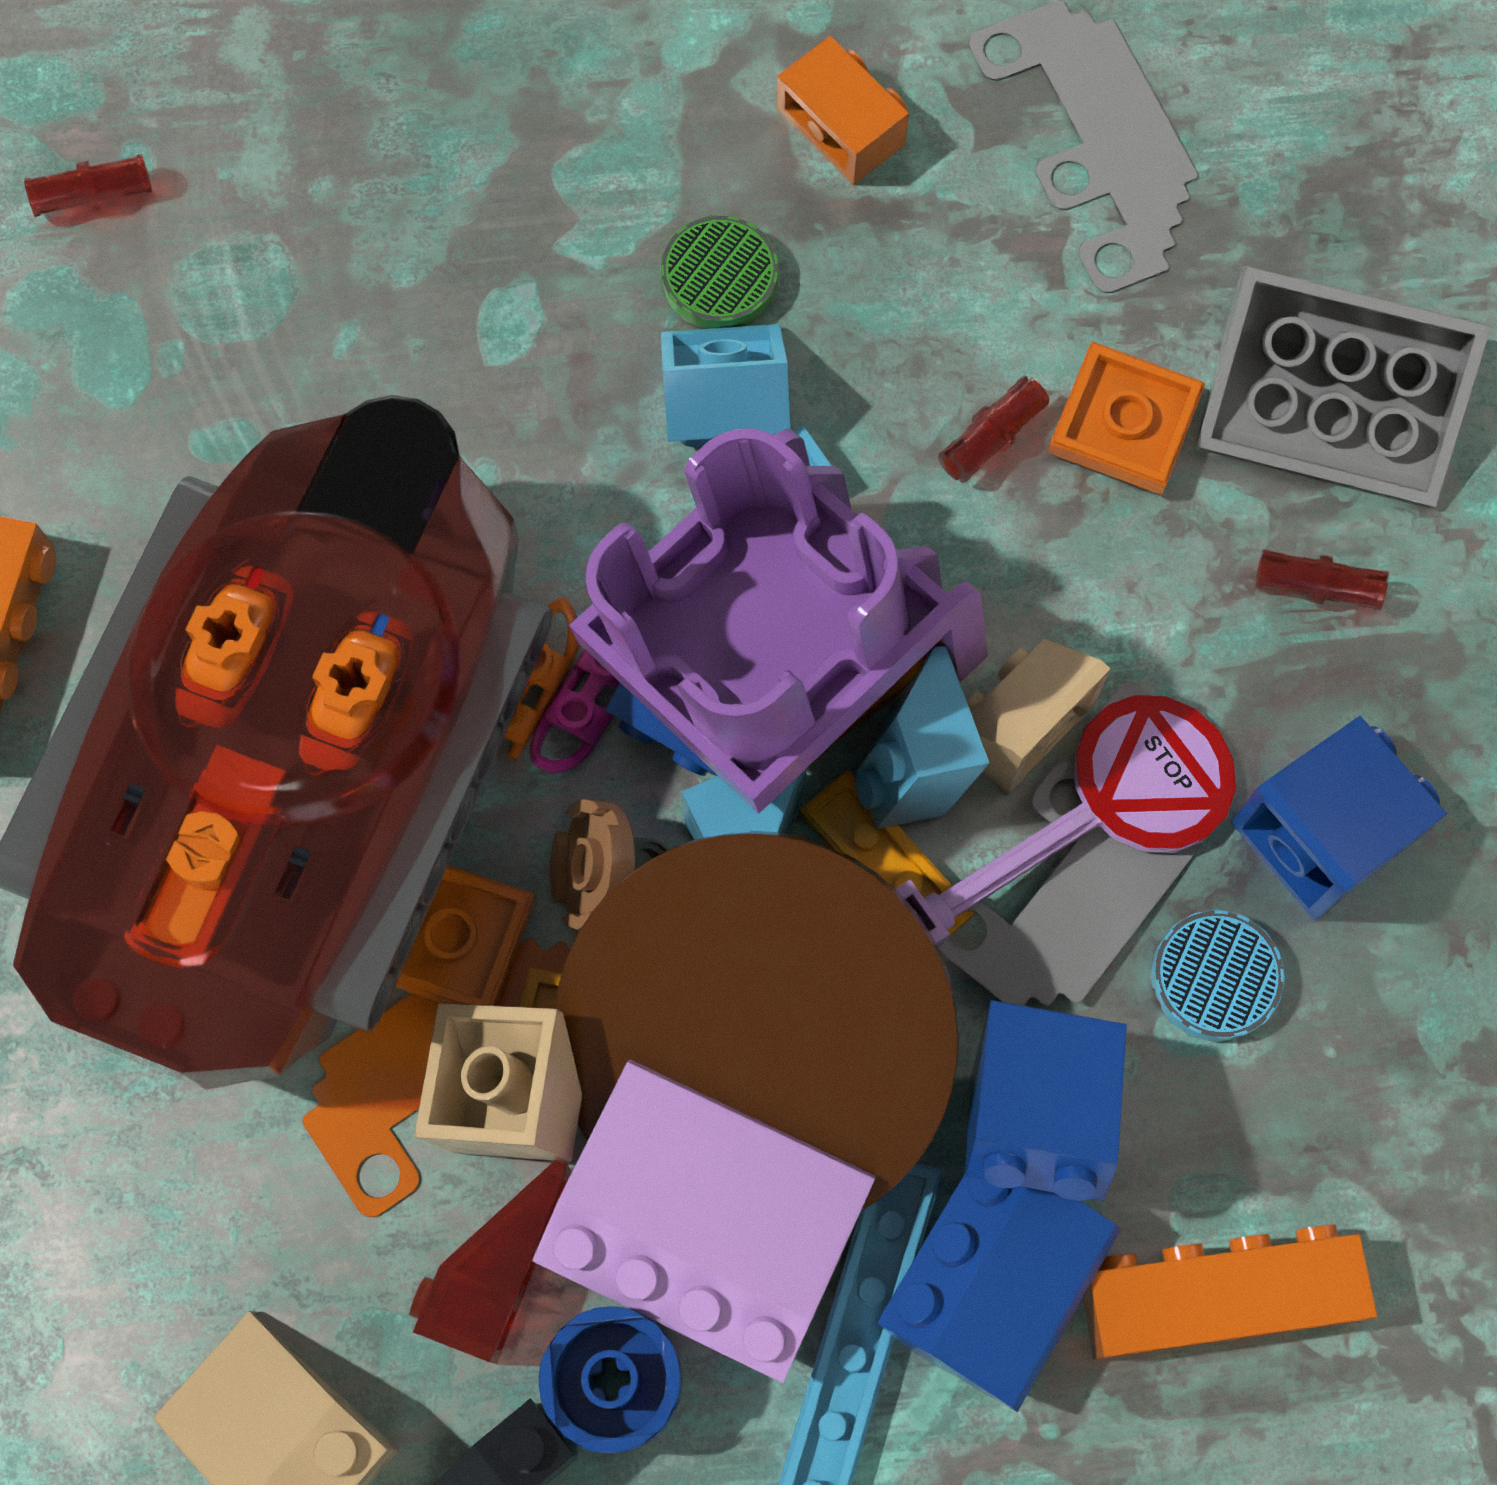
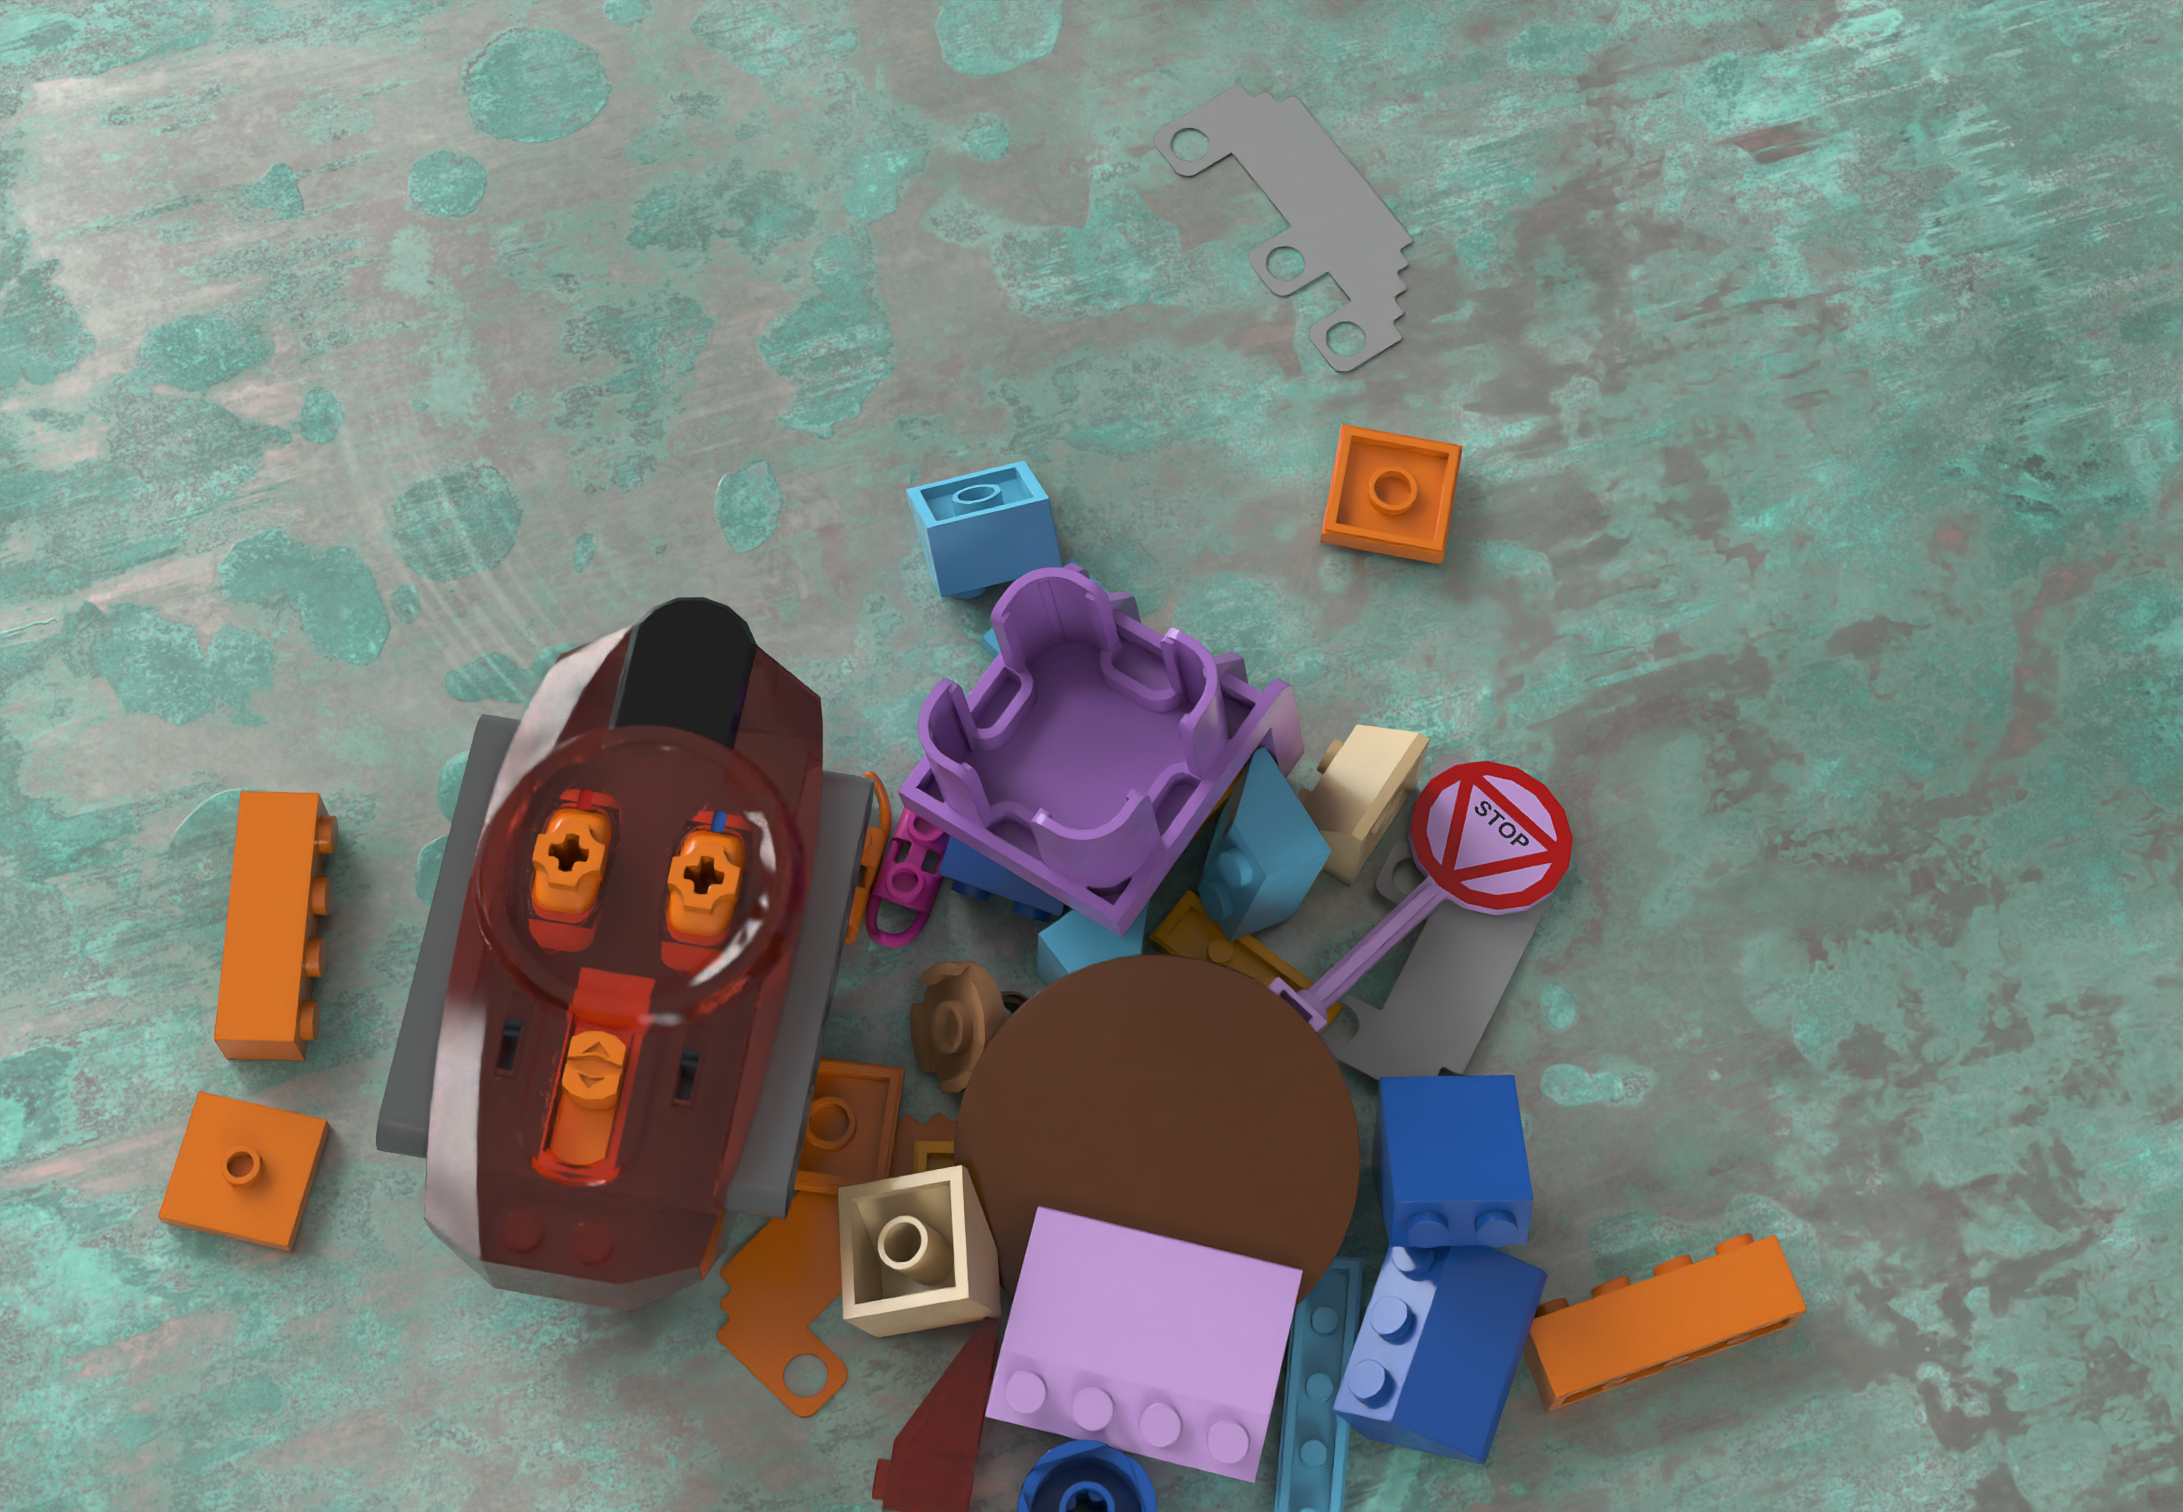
camera: 15 degrees left, 5 degrees down
clear red pin [24,154,153,217] -> none
tile [661,215,778,329] -> none
orange brick [777,36,909,185] -> none
clear red pin [938,375,1049,483] -> none
tile [1150,910,1285,1042] -> none
light grey slope [1196,266,1491,507] -> none
blue slope [1230,715,1447,921] -> none
clear red pin [1255,549,1389,611] -> none

